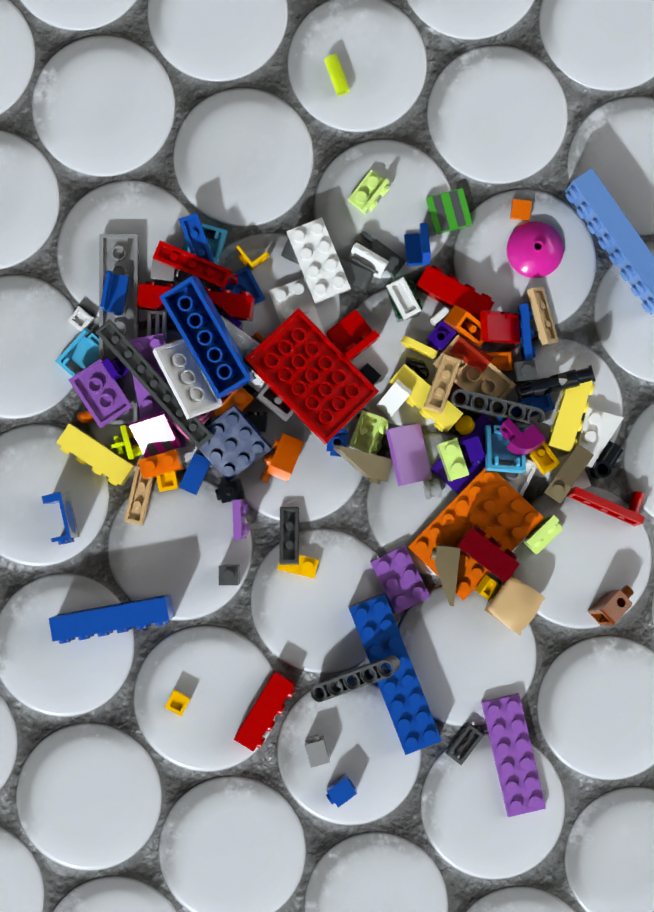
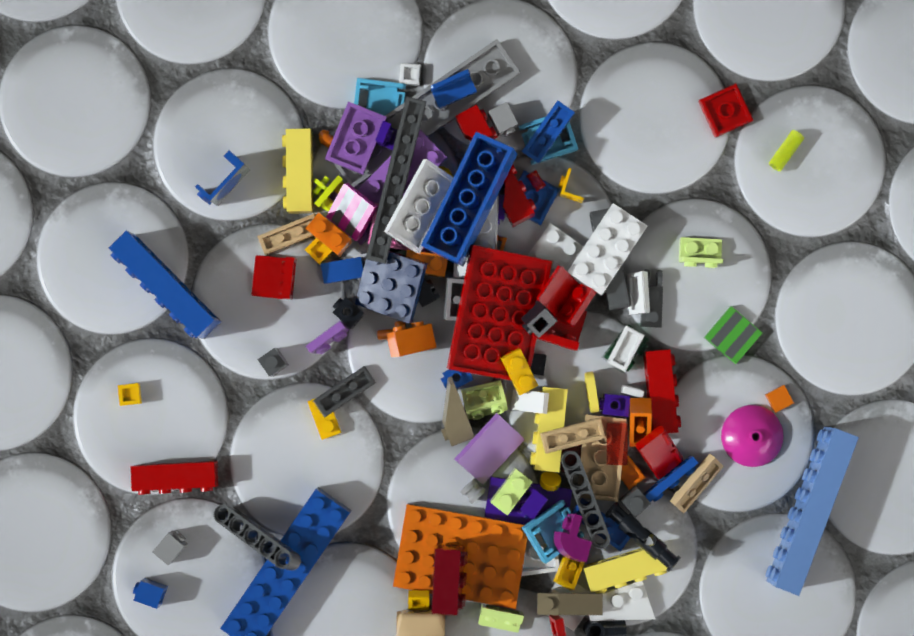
camera: 50 degrees right, 0 degrees up
white tile [147,311,167,343] -> none
red piece [153,240,232,289] -> none
medium lavender plate [370,545,431,614] -> none
blue panel [404,223,431,266] -> none
black arm [405,357,429,380] -> none
dark tan slope [431,543,461,606] -> none
none -> red bracket [251,255,297,300]
none -> yellow plate [501,348,538,396]
none -> black brick [521,300,557,338]
none -> red bracket [536,265,596,327]
none -> red tile [698,83,753,138]

